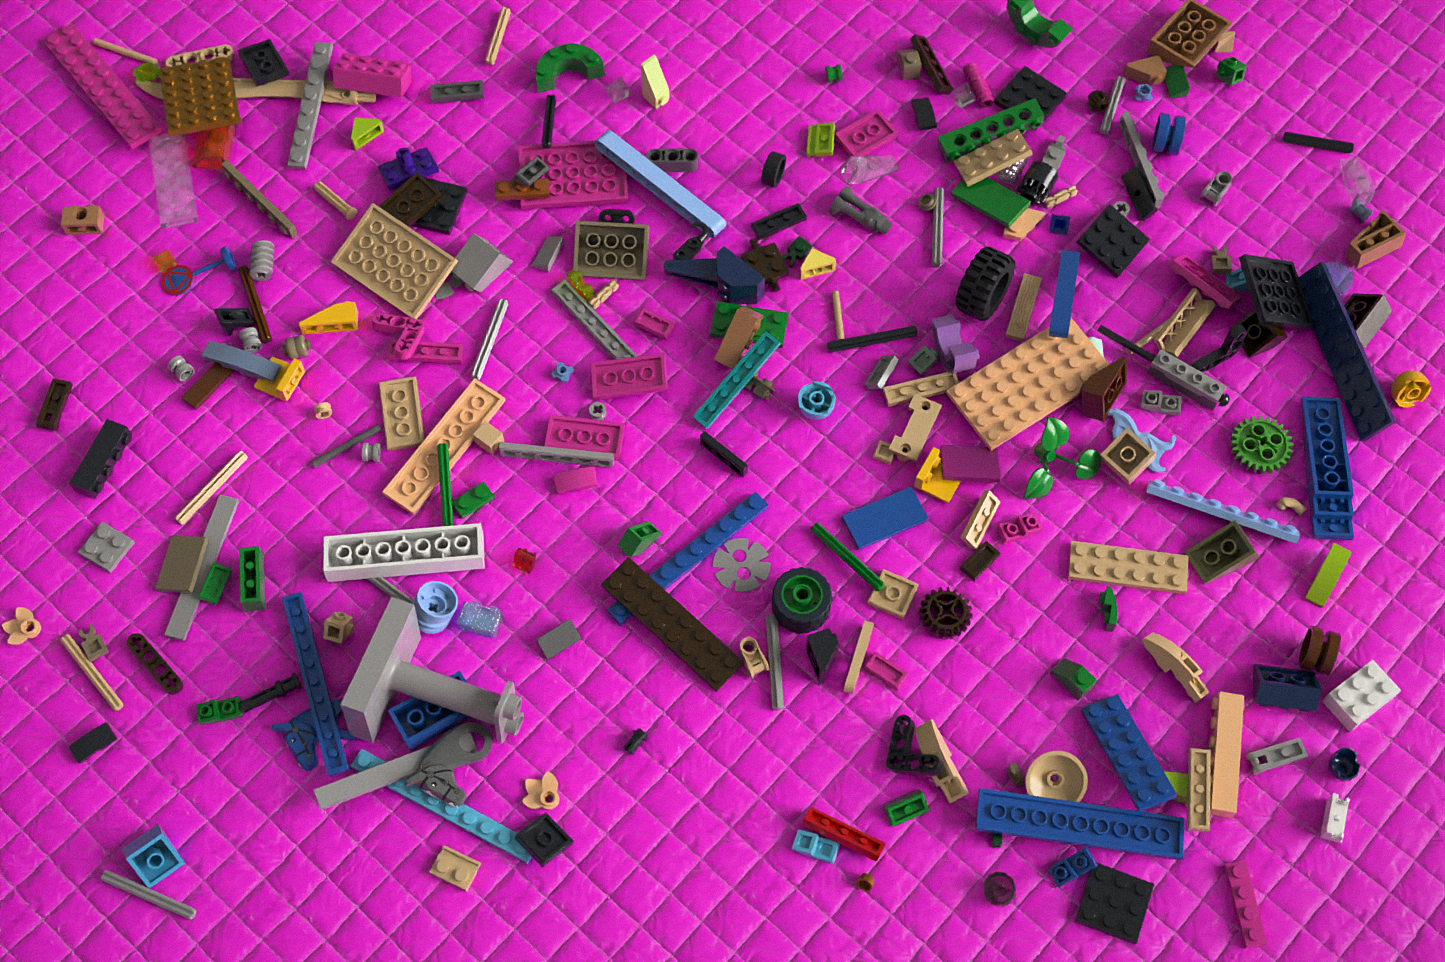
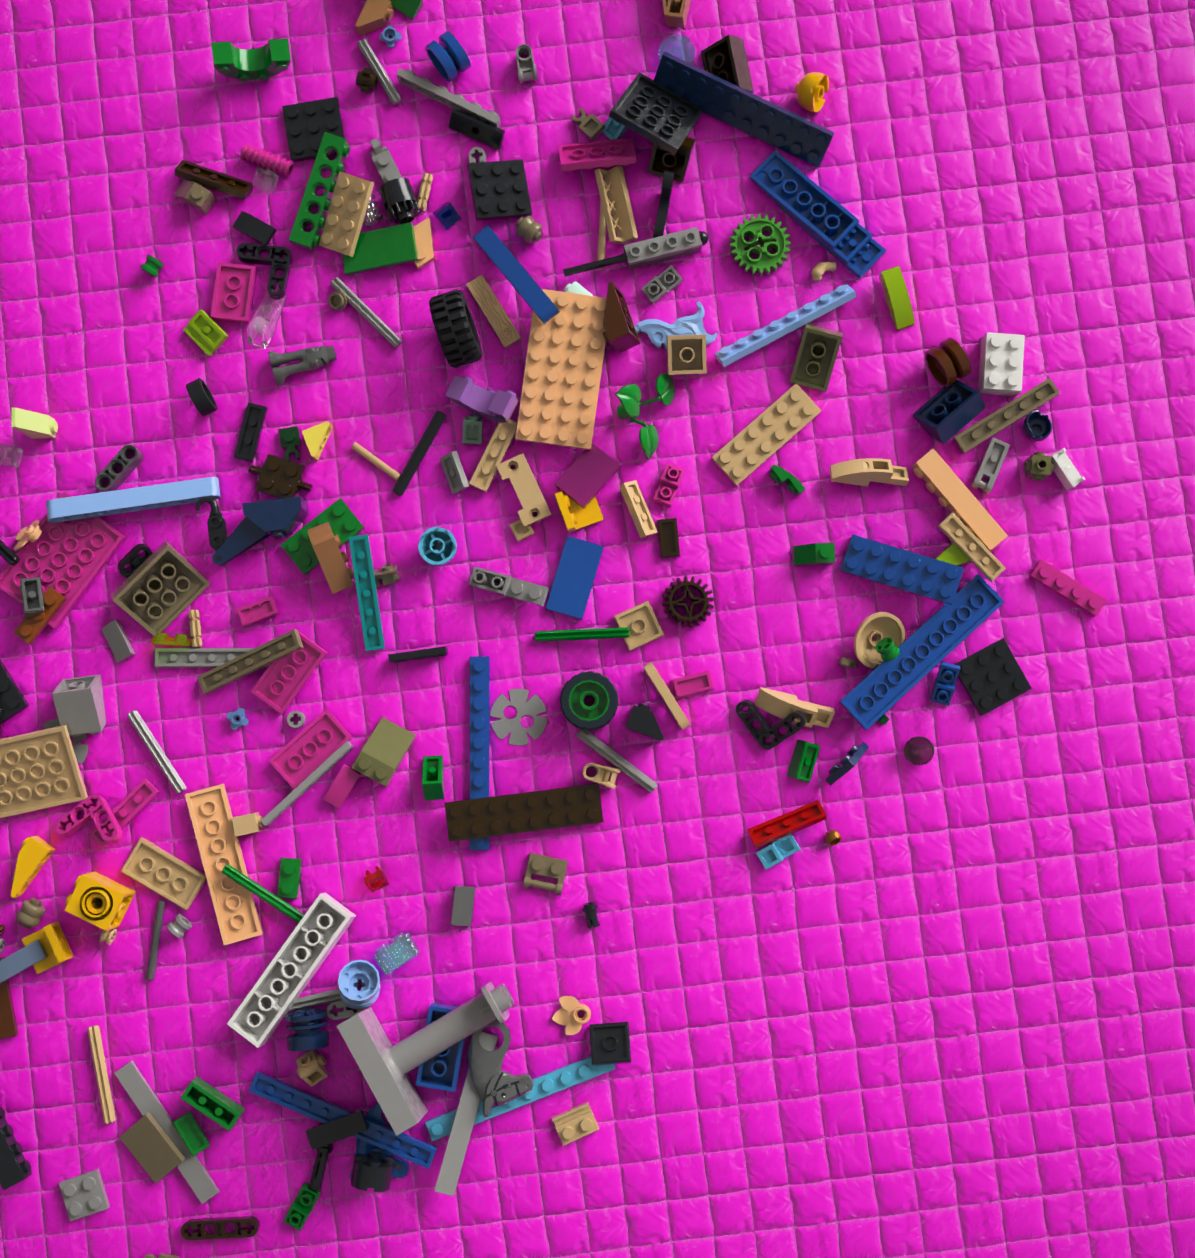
camera: 50 degrees left, 20 degrees up
none -> light nougat plate [14,520,42,551]
none -> yellow brick [64,872,136,931]
none -> dark tan plate [198,629,304,695]
none -> black beam [236,243,292,300]
none -> dark blue wheel [285,1008,329,1051]
none -> black tile [306,1110,369,1150]
none -> black brick [351,1151,395,1192]
none -> olive slope [352,717,416,786]
none -> light grey slope [469,566,549,606]
none -> dark tan piece [515,216,543,244]
none -> dark tan plate [523,852,568,895]
none -> dark blue plate [825,742,869,786]
none -> green wheel [875,637,900,662]
none -> dark tan plate [953,378,1060,454]
none -> olive brick [1024,452,1054,481]

